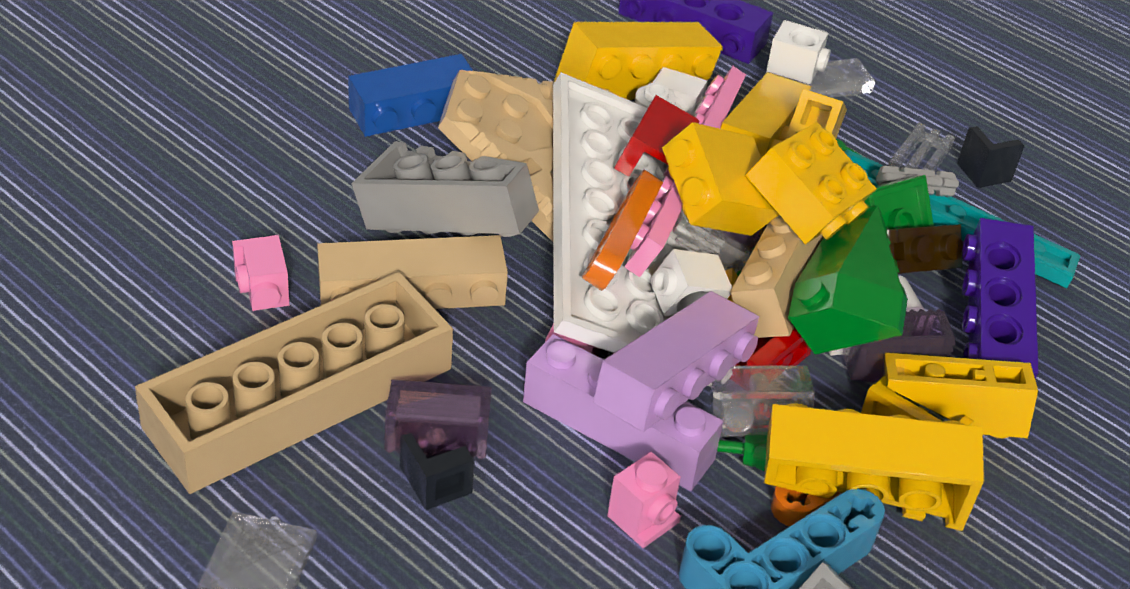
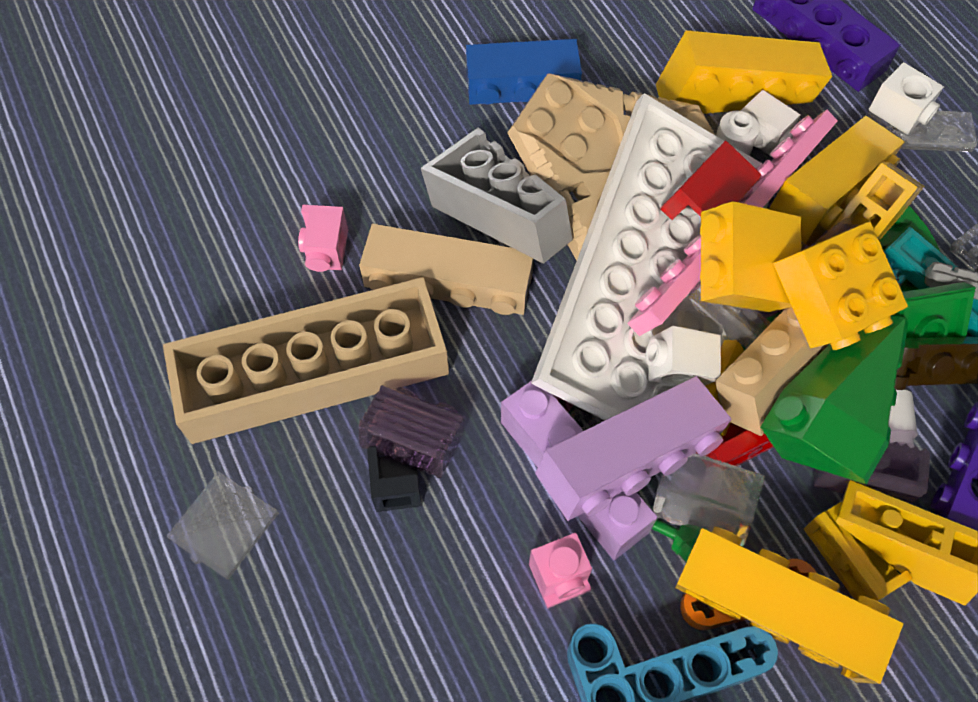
camera: 25 degrees right, 20 degrees up
orange beam [582,169,663,291] -> none

